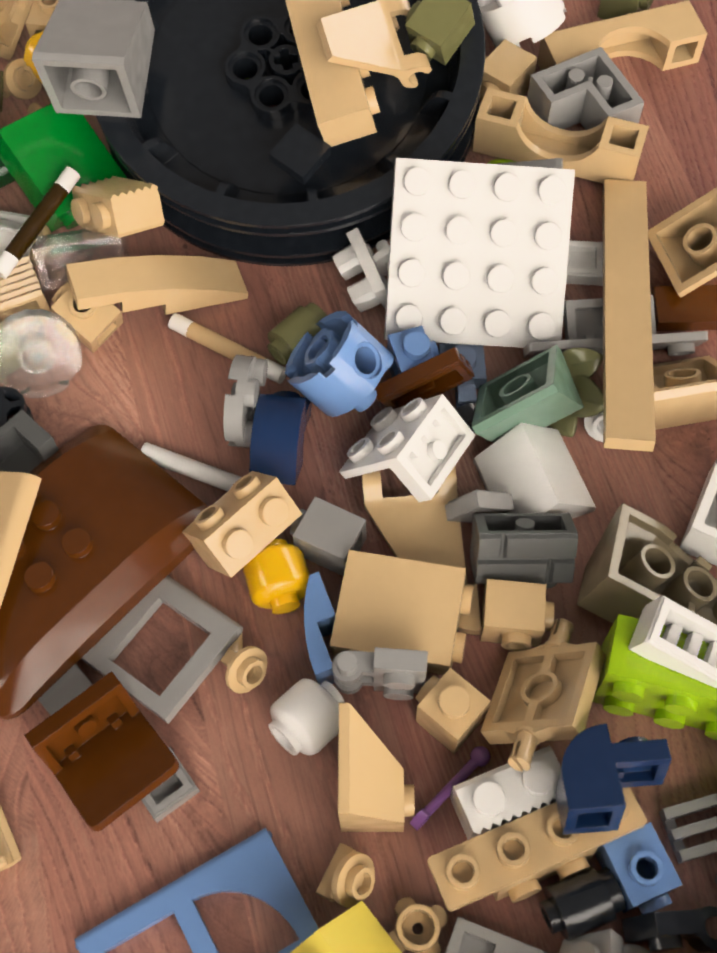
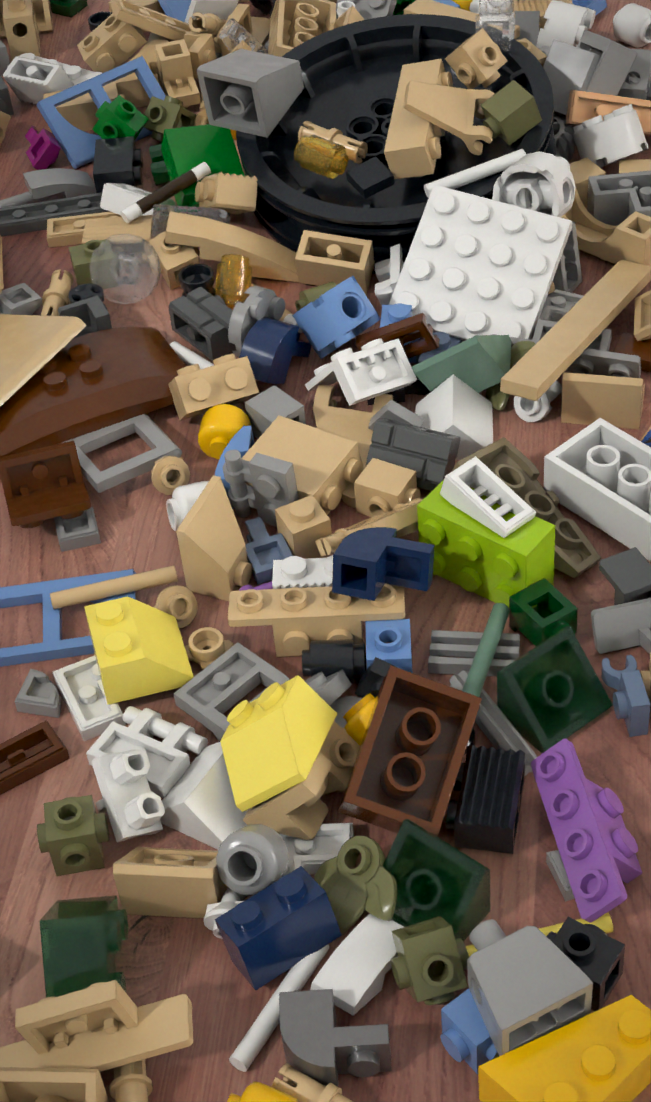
camera: 25 degrees right, 20 degrees down
none -> tan bar [50,565,178,610]
none -> dark grey brick [168,287,236,361]
none -> black wheel [178,264,217,297]
none -> clear yellow brick [214,254,252,309]
none -> sand blue plate [245,517,293,585]
none -> clear yellow brick [294,134,349,179]
none -> tan brick [295,230,375,294]
none -> tan pin [298,121,368,164]
none -> white bar [424,149,526,198]
none -> white brick [492,151,576,218]

